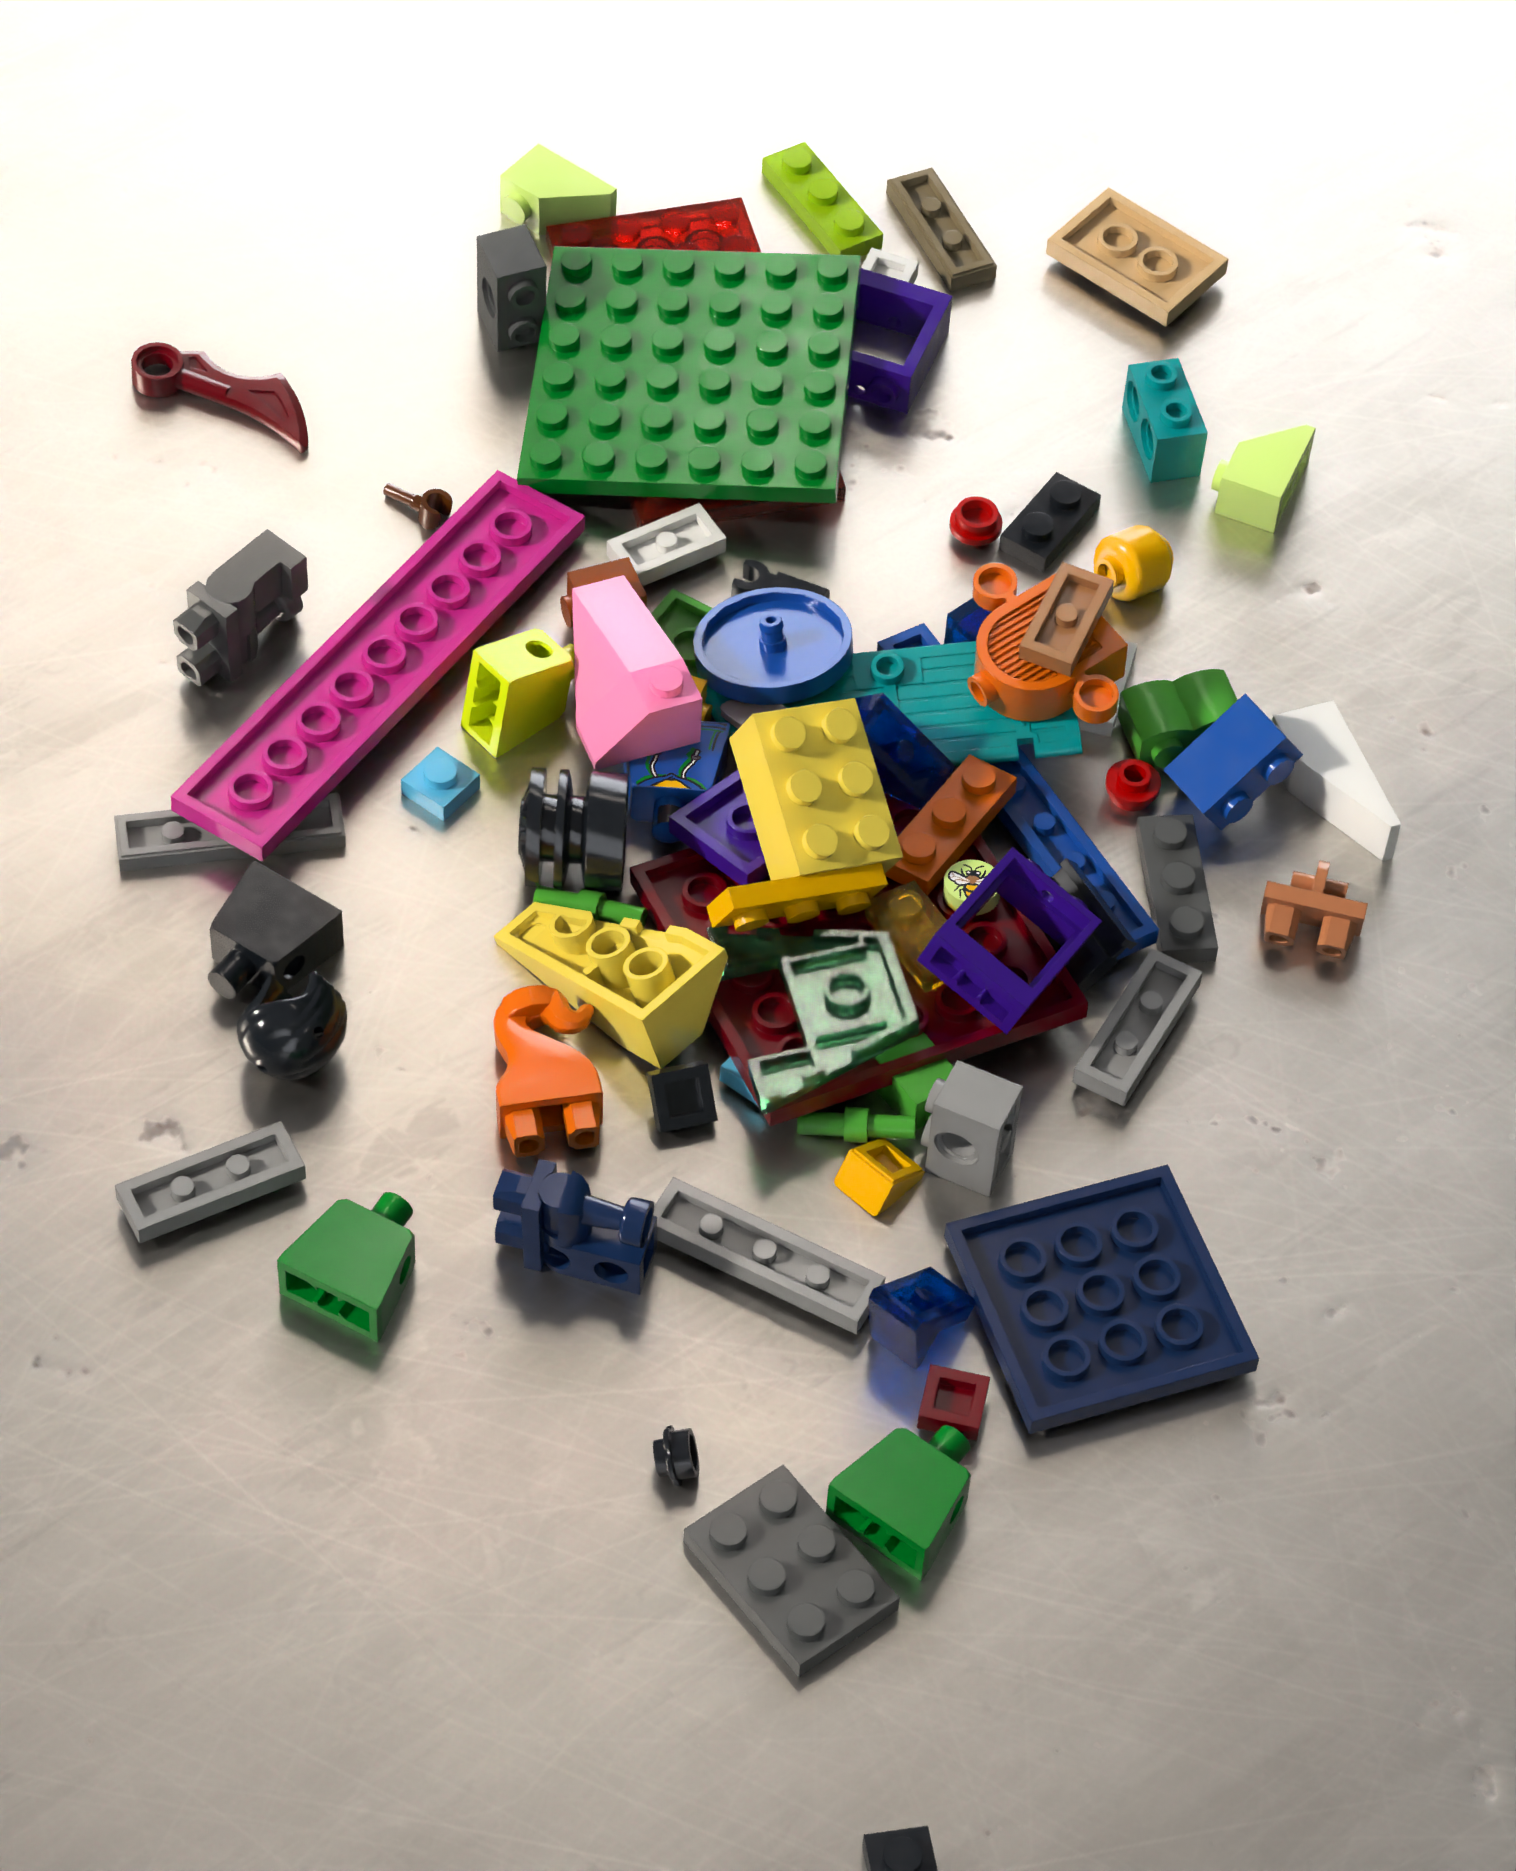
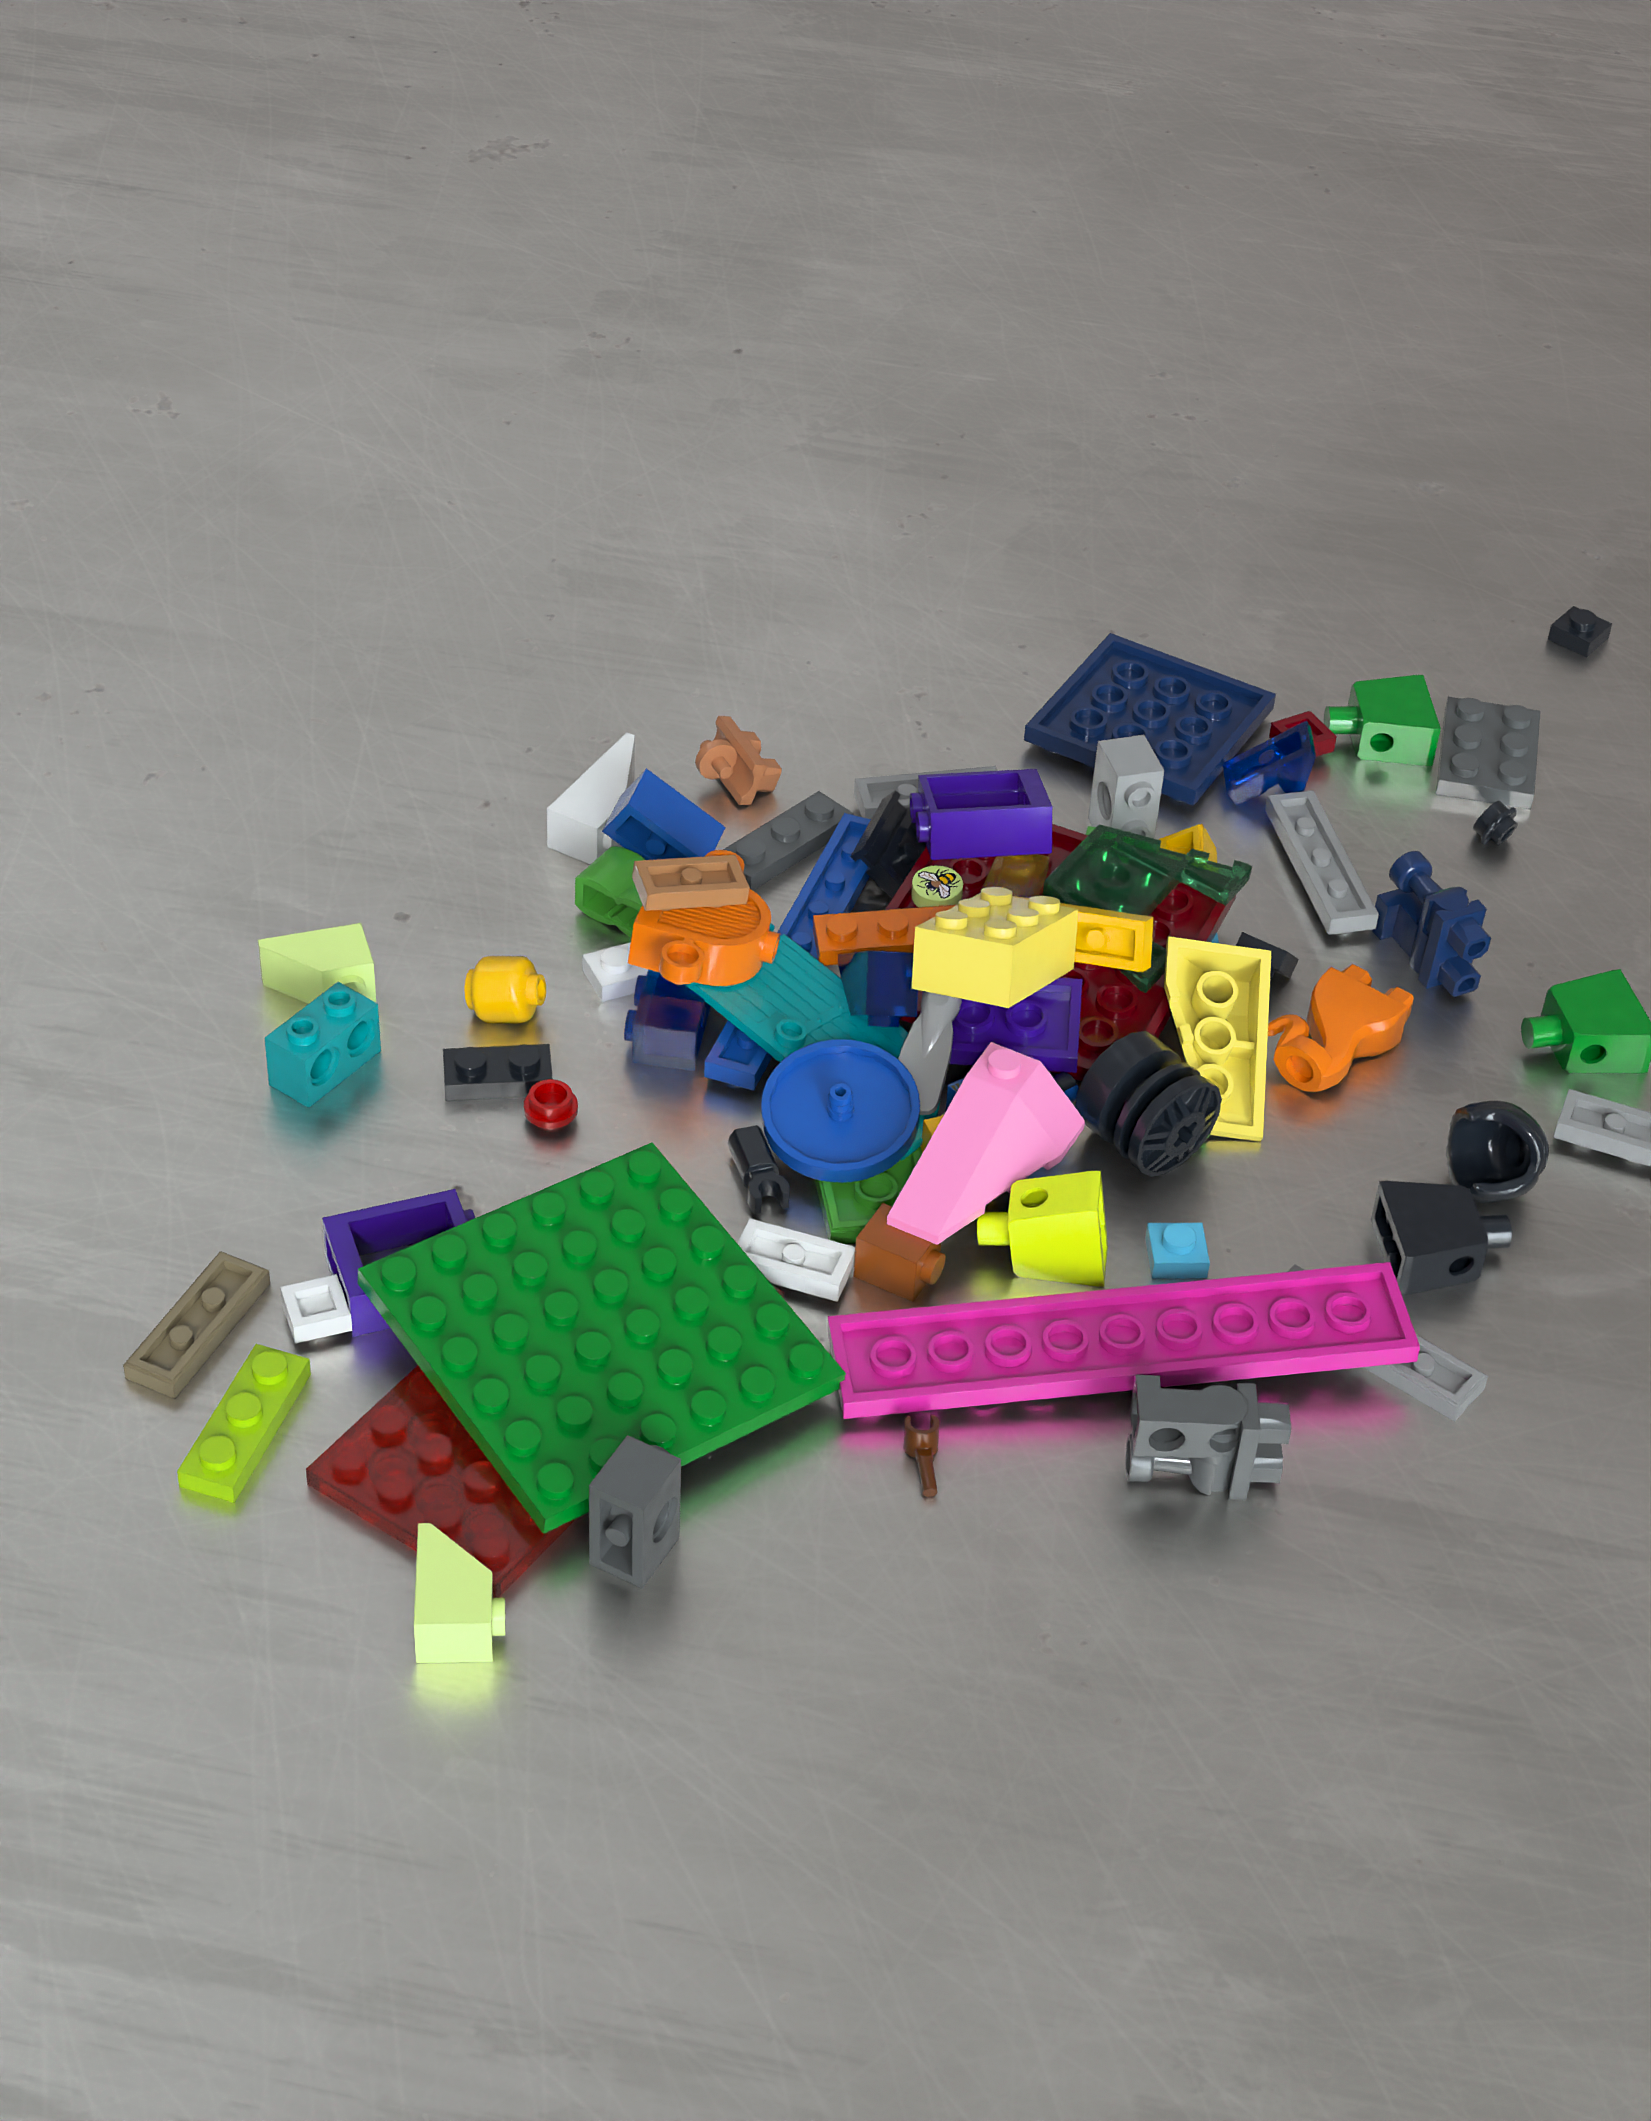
camera: 130 degrees left, 10 degrees down
dark red piece [131,342,308,453] -> none
tan plate [1046,187,1229,326] -> none

